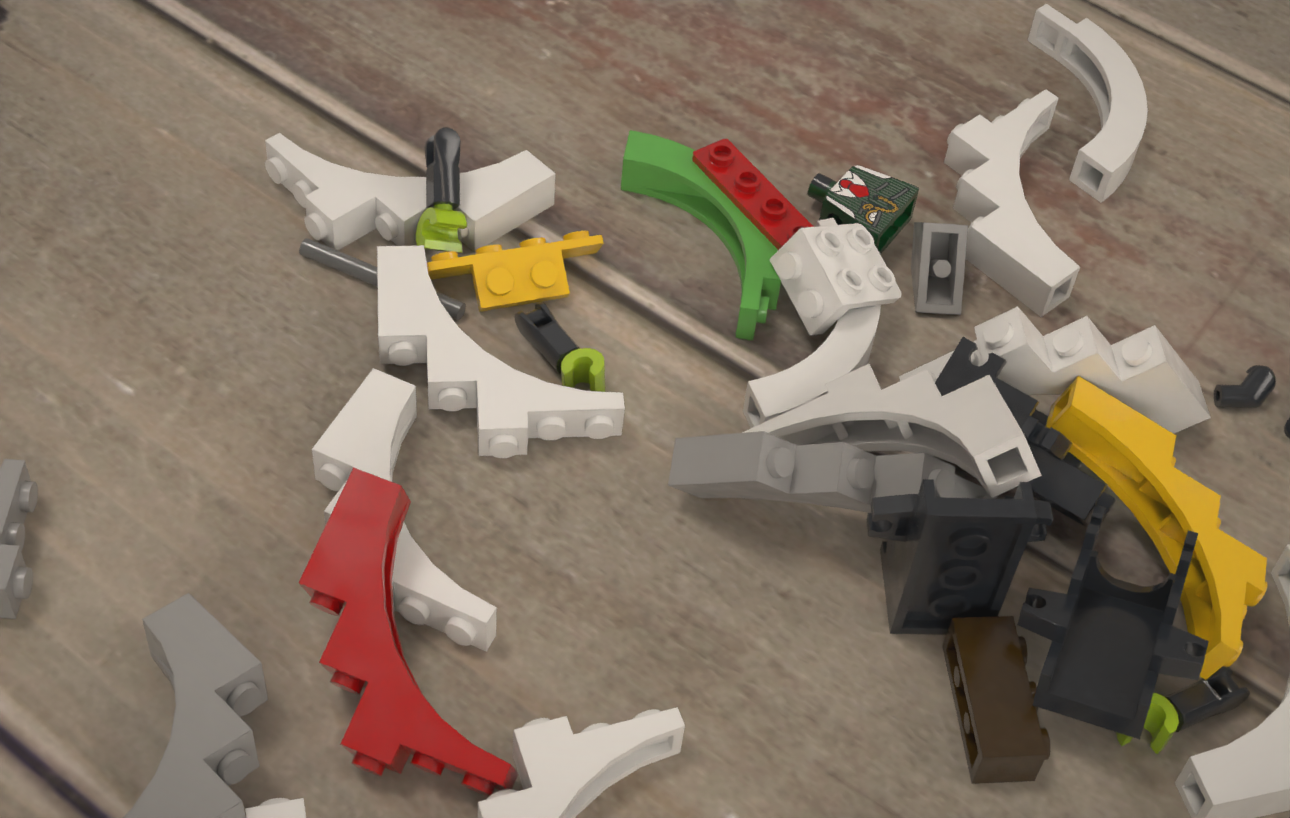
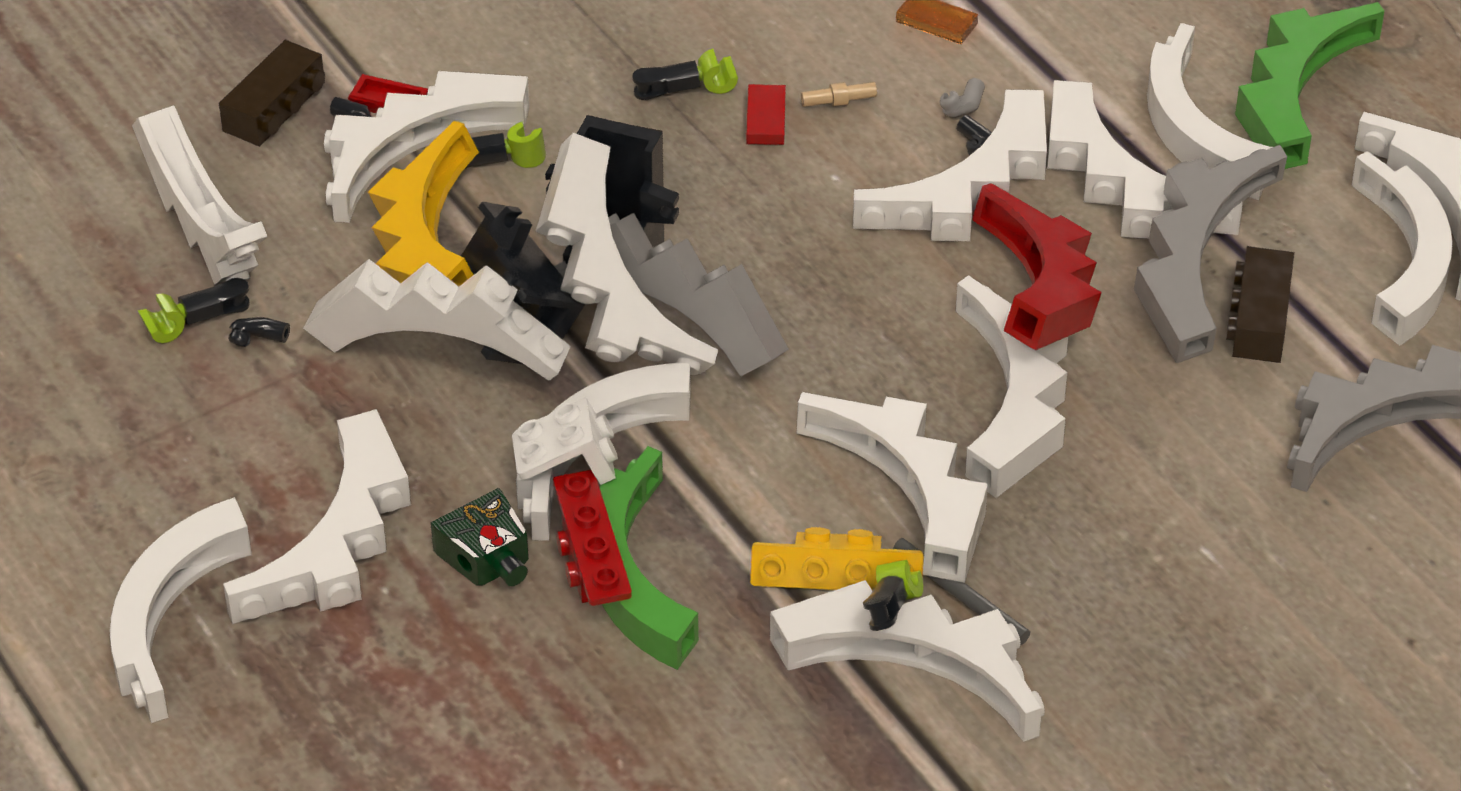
camera: 155 degrees left, 5 degrees down
piece [514,302,605,392] -> none
light grey slope [911,222,968,315] -> none
black piece [1017,504,1209,740] -> none
none -> dark brown brick [1226,246,1294,363]

